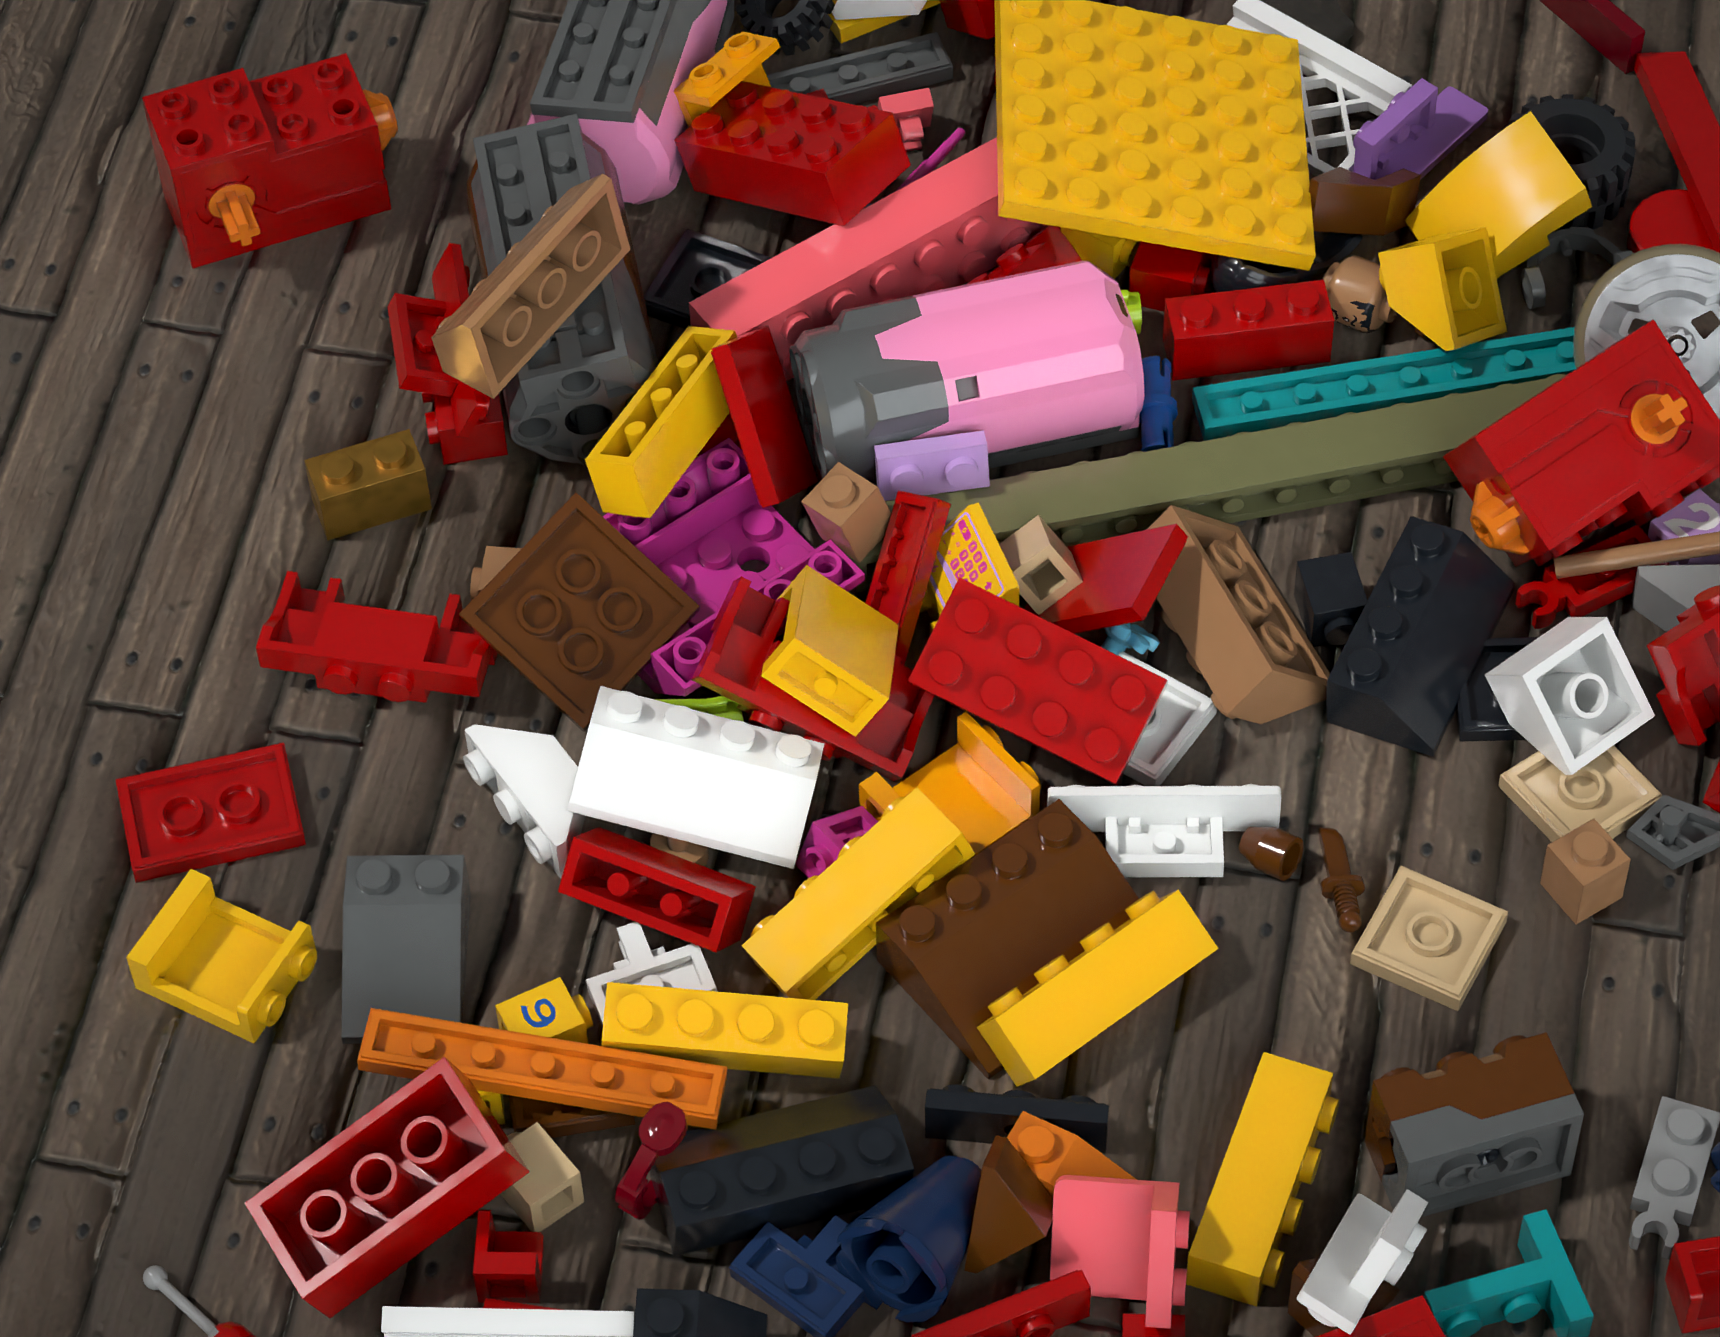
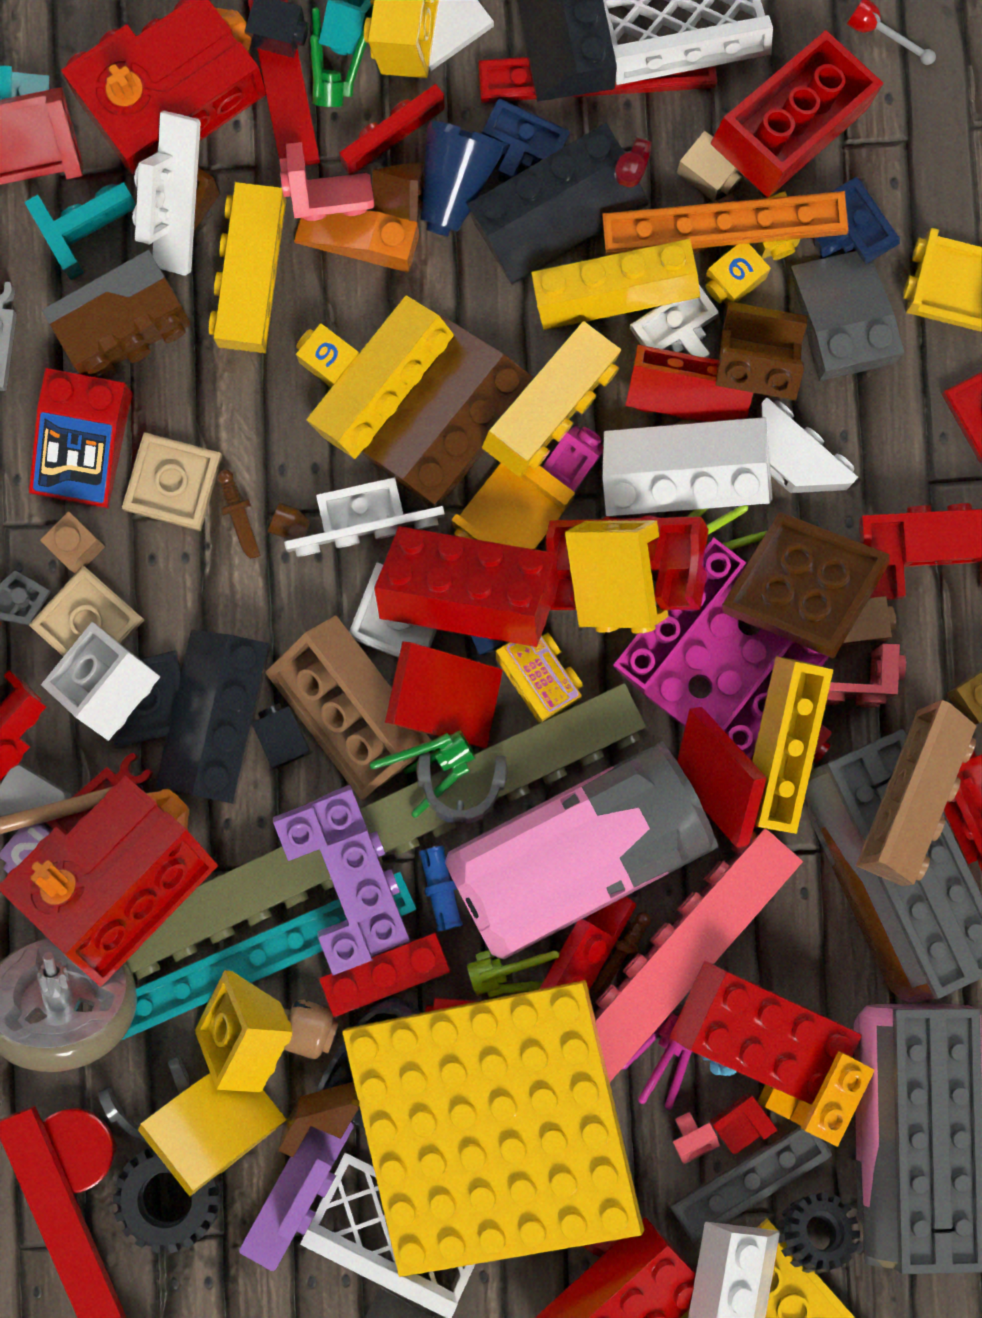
camera: 165 degrees right, 30 degrees up
red panel [473,1210,545,1303] -> none
black tile [644,229,772,329] -> none
medium nougat brick [801,462,891,563] -> none
red plate [865,490,951,665] -> none
lavender plate [874,430,990,501] -> none
black tile [925,1085,1109,1154] -> none
tan brick [999,515,1083,615] -> none
none -> slope [29,368,133,509]
none -> medium lavender bracket [273,785,410,975]
none -> yellow brick [296,323,359,388]
none -> green plant [370,730,476,818]
none -> dark grey piece [416,752,508,824]
none -> reddish brown panel [715,301,808,400]
none -> dark blue hinge [814,177,900,265]
none -> coral bracket [826,644,906,707]

